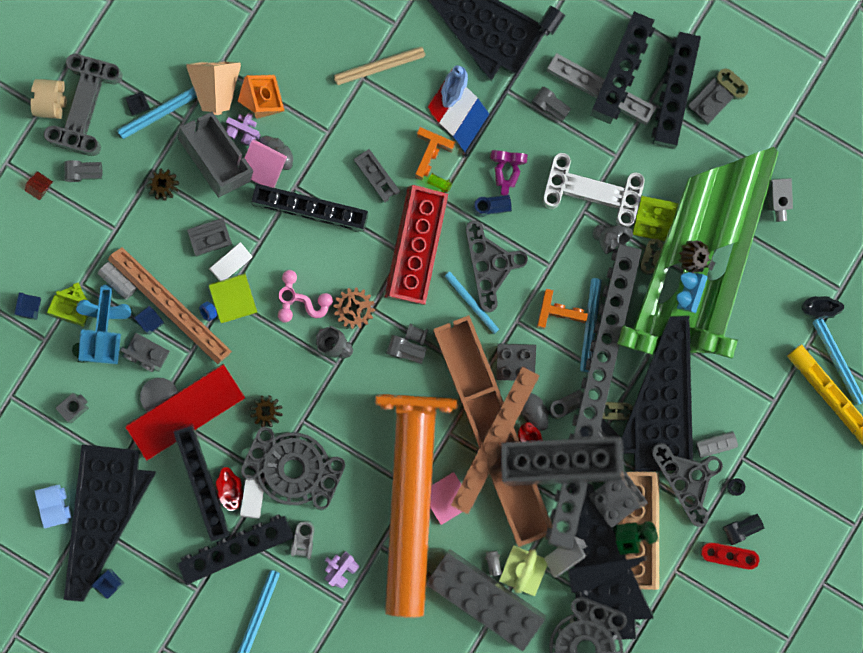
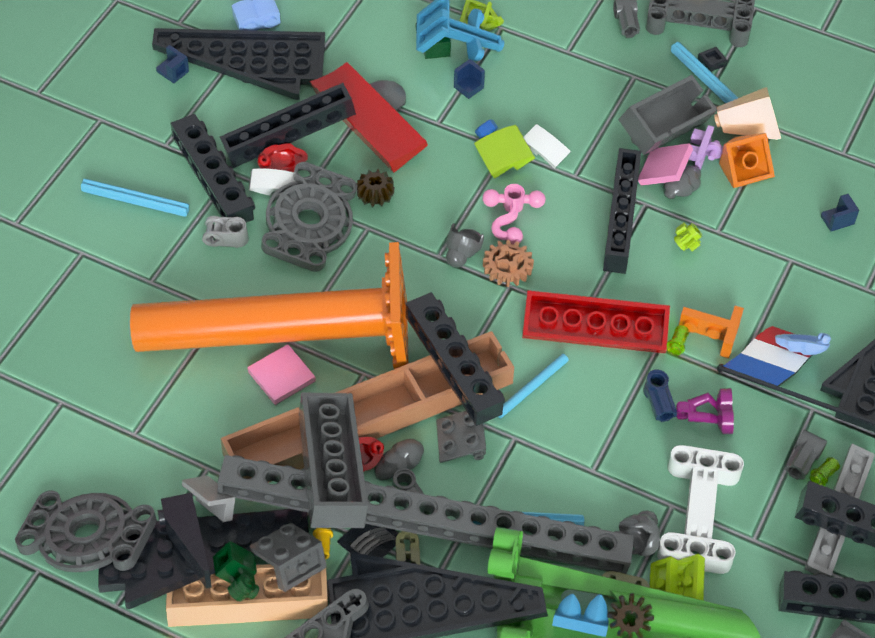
camera: 85 degrees right, 30 degrees down
dark grey brick [56,393,89,423] -> none
light grey axle [97,262,137,300] -> none
nougat plate [108,247,232,364] -> none
dark grey bracket [120,333,170,372] -> none
dark brown gear [146,168,179,201] -> none
dark grey plate [187,218,233,257] -> none
lavender hips [324,551,359,589] -> none
tan axle [334,47,425,85] -> none
dark grey plate [354,149,400,203] -> none
dark grey piece [386,335,427,364] -> none
dark grey bush [405,323,428,346] -> none
dark grey brick [426,549,546,652] -> none
nougat plate [450,367,540,514] -> none
dark grey beam [466,221,528,313] -> none
light grey pin [485,551,502,576] -> none
yellowish green tile [499,545,547,596] -> none
orange bracket [537,289,588,329] -> none
none -> black brick [406,292,505,426]
none -> lime gear [674,222,703,252]
none -> clear neon green pin [809,457,840,486]
none -> dark blue panel [821,194,859,232]

